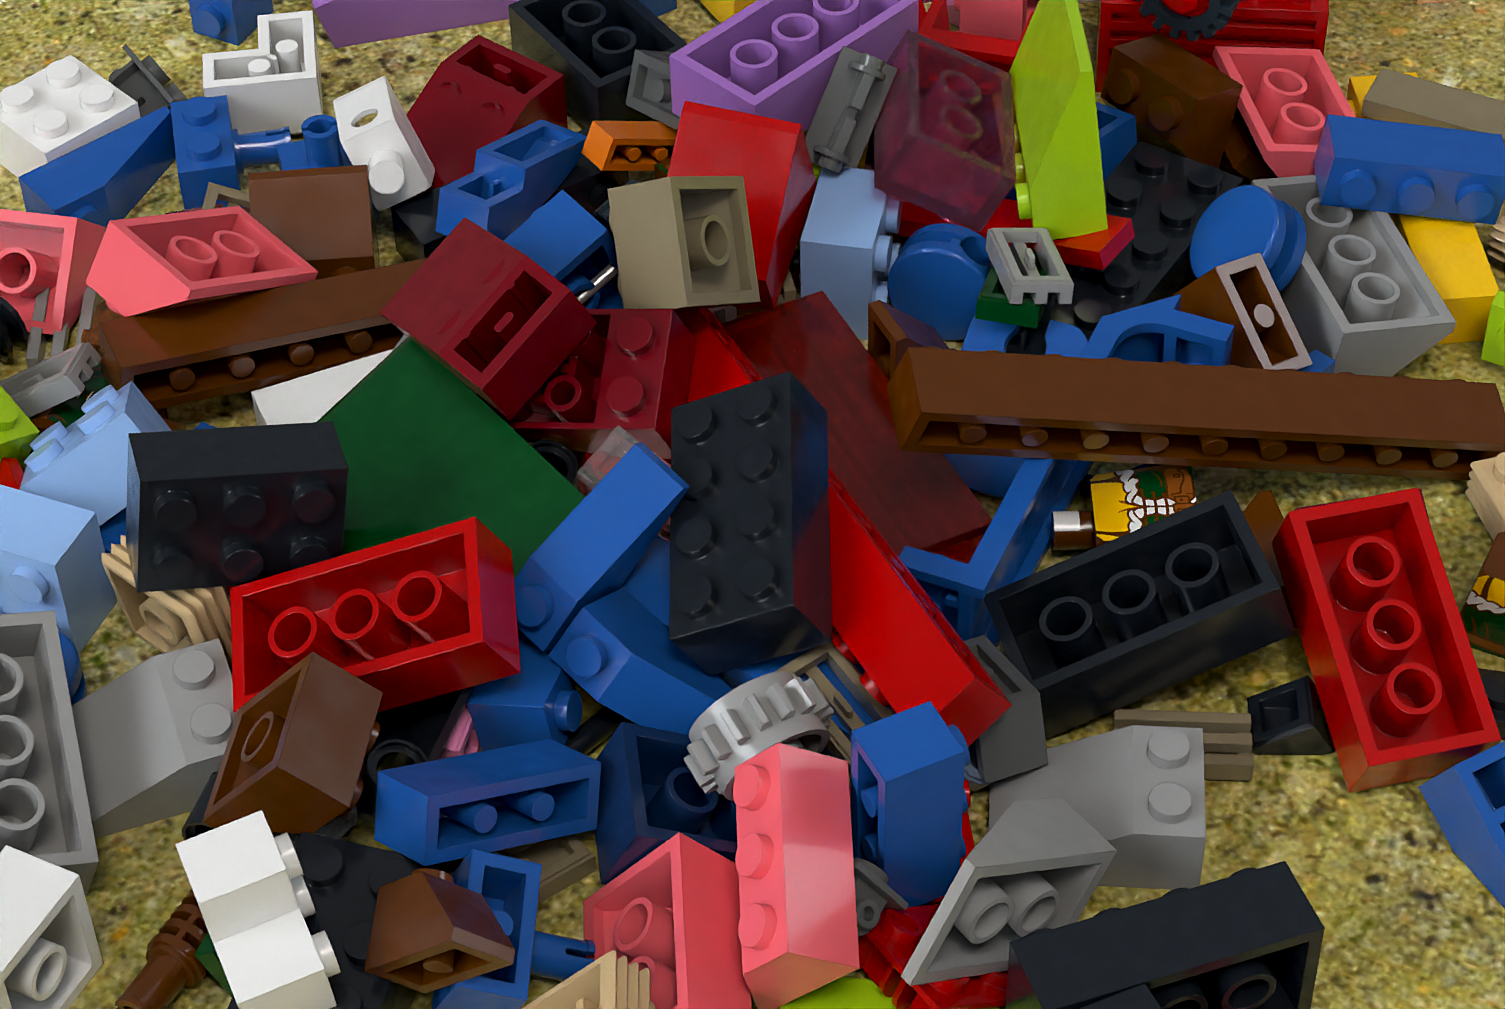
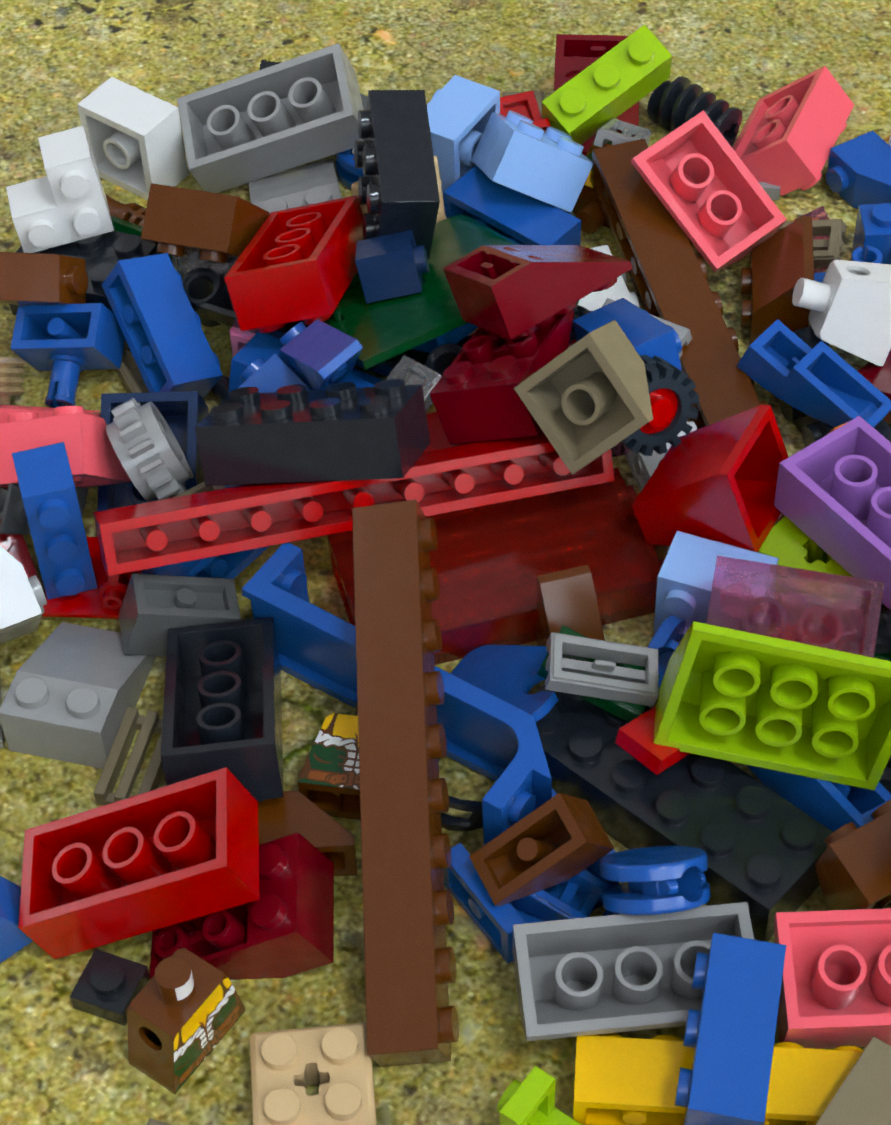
camera: 100 degrees right, 5 degrees up
dark grey hinge [805,45,898,173] -> none
none -> dark blue brick [355,230,430,303]

